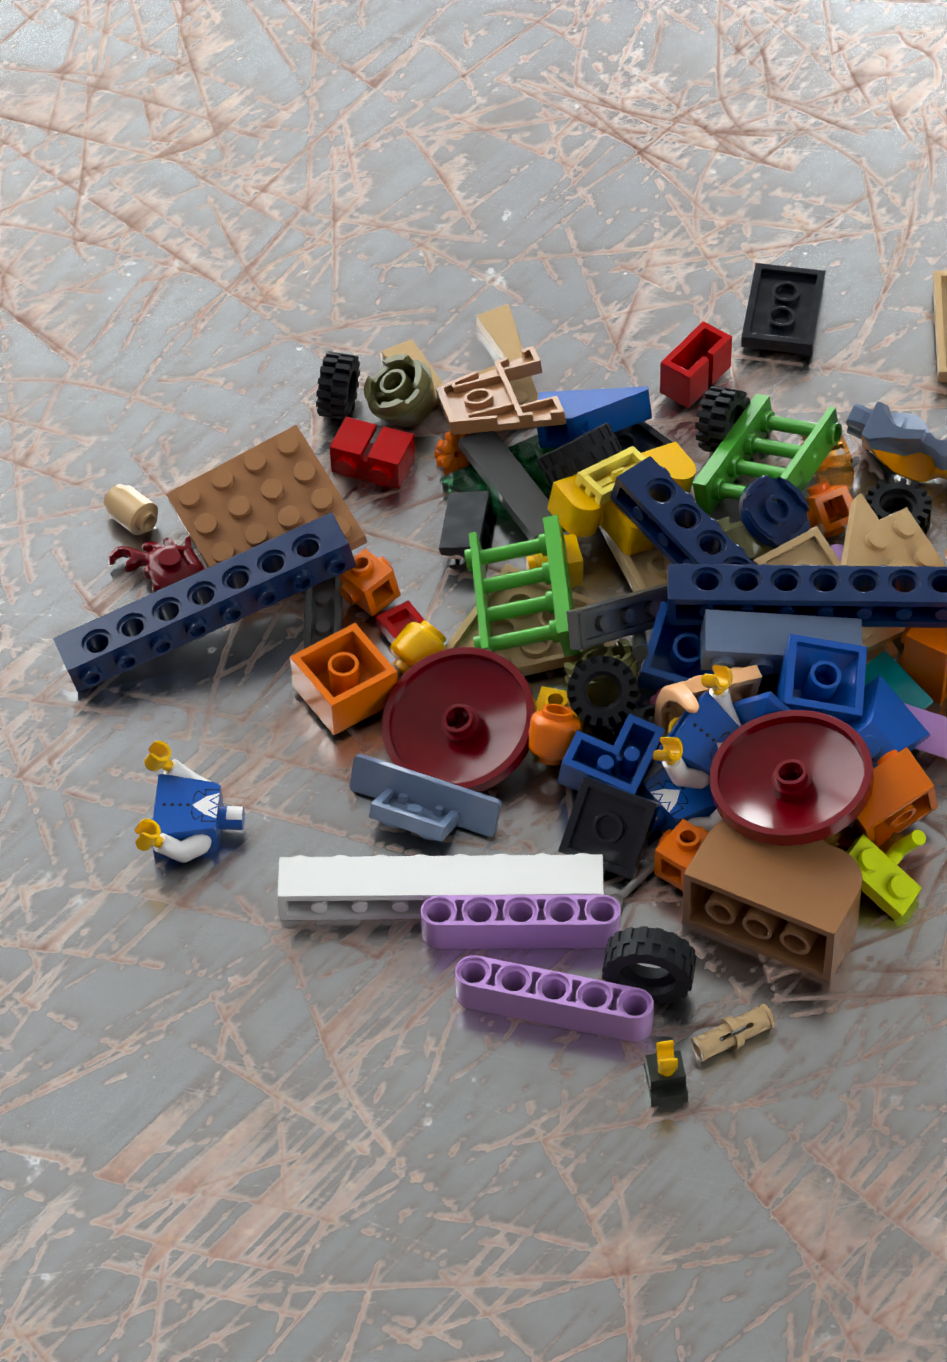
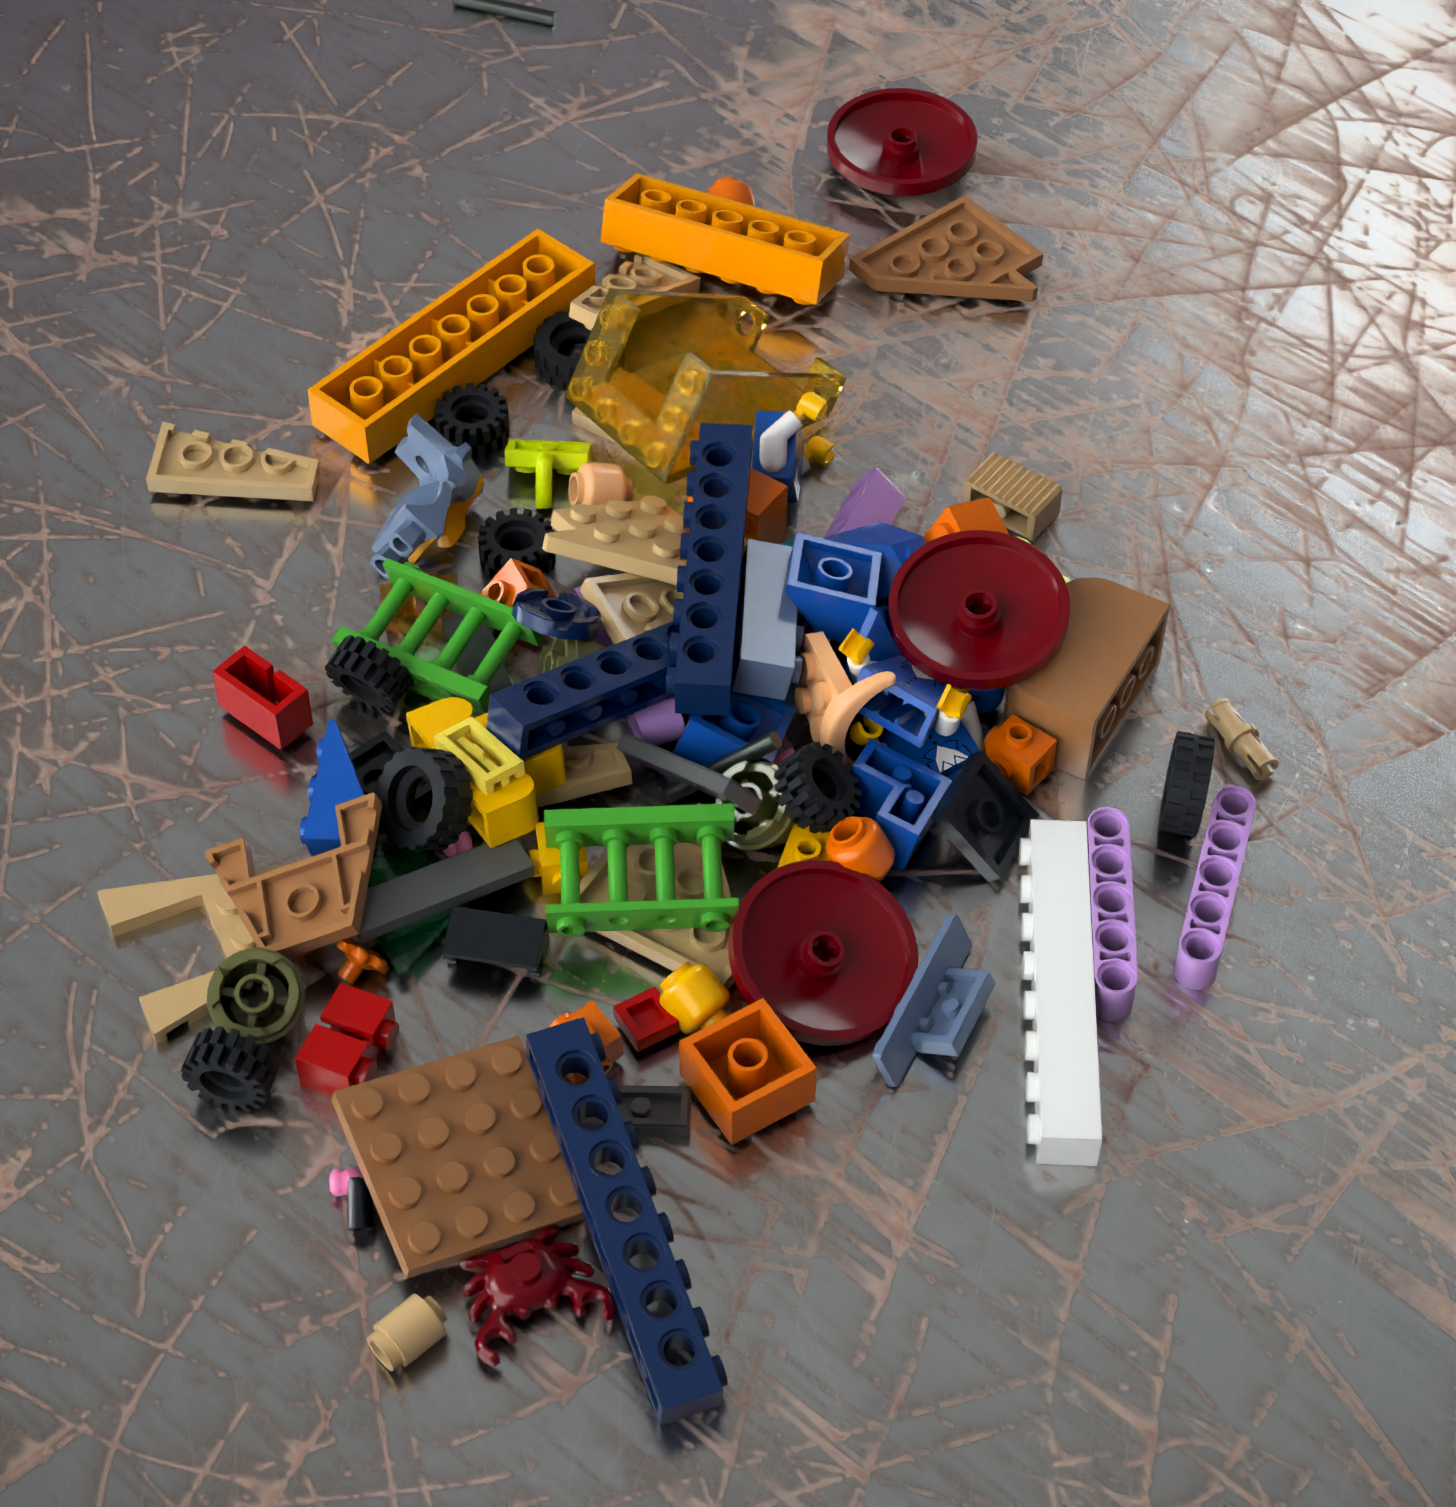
camera: 90 degrees left, 0 degrees up
torso [135,740,245,863] -> none
pearl dark grey piece [643,1040,688,1107] -> none
black plate [741,263,826,355] -> none

